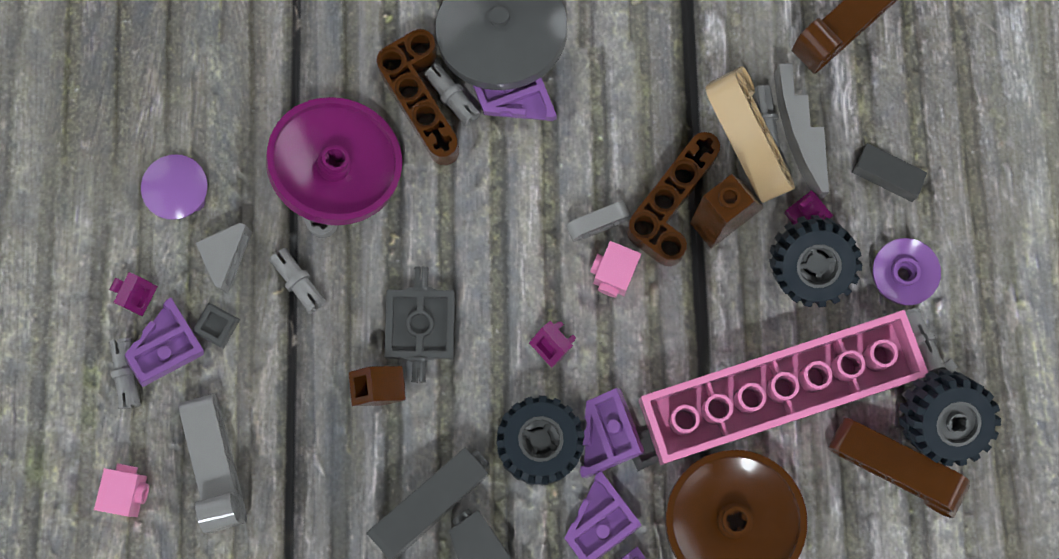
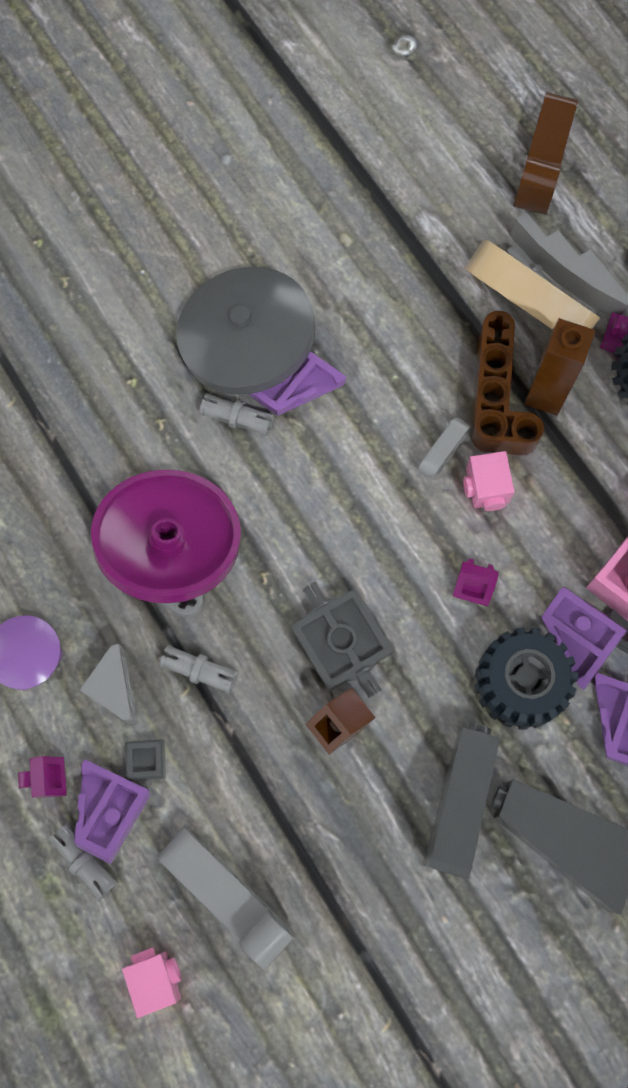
camera: 30 degrees left, 5 degrees down
reddish brown beam [377,29,459,165] -> none

